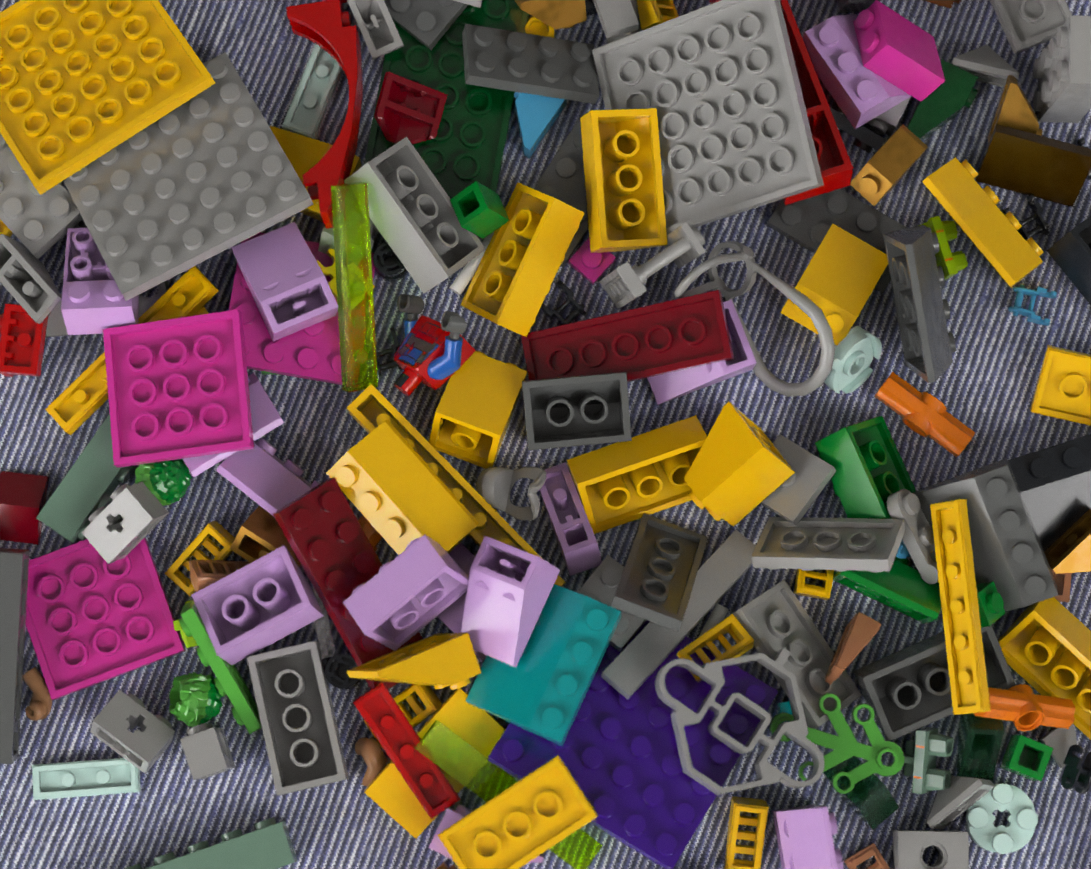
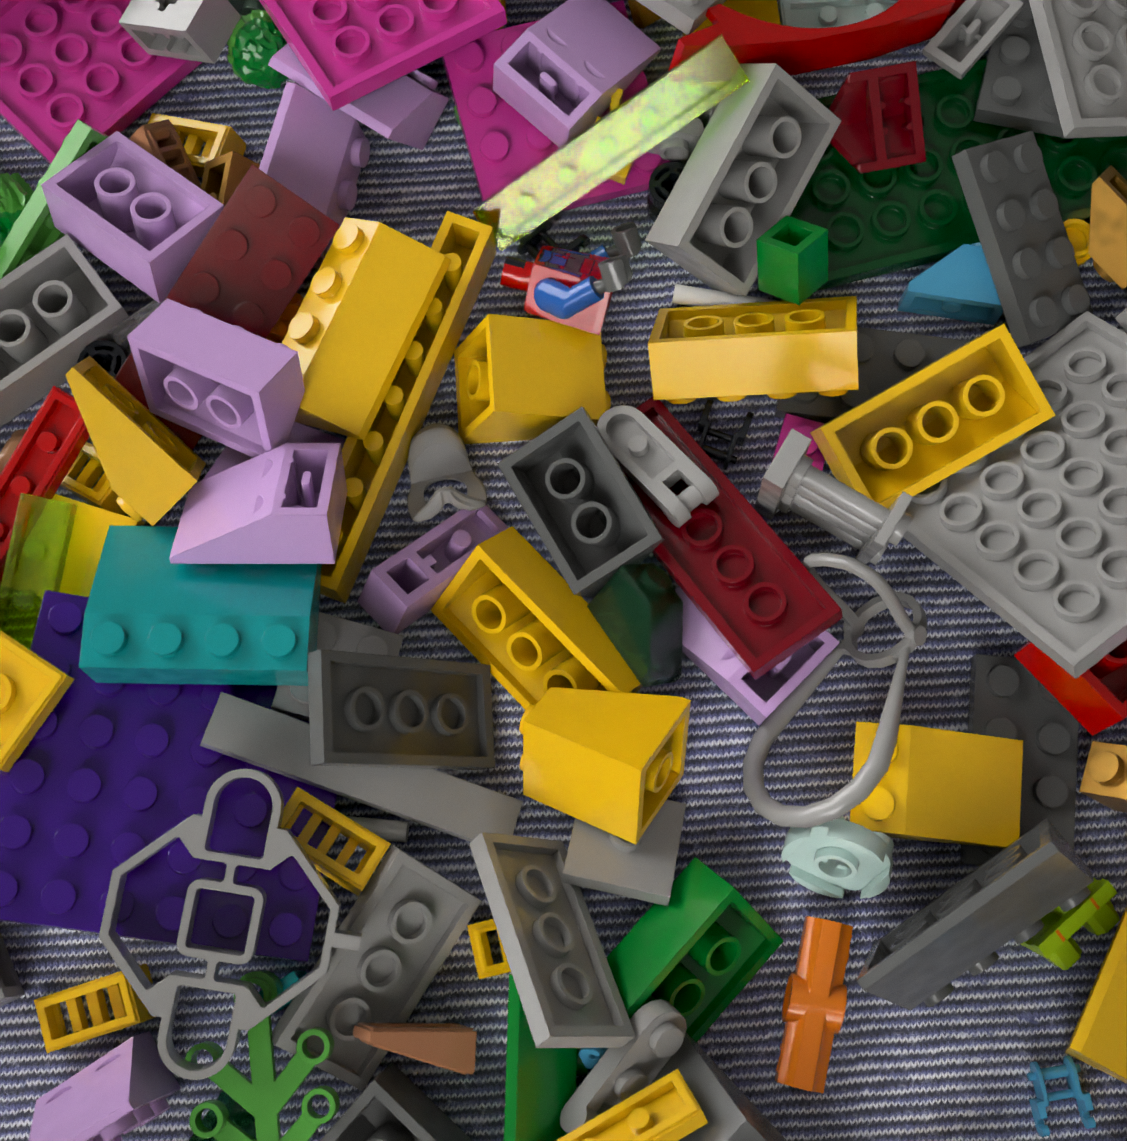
camera: 75 degrees right, 5 degrees down
none -> clear green slope [587,563,683,687]
none -> light grey plate [596,405,719,528]

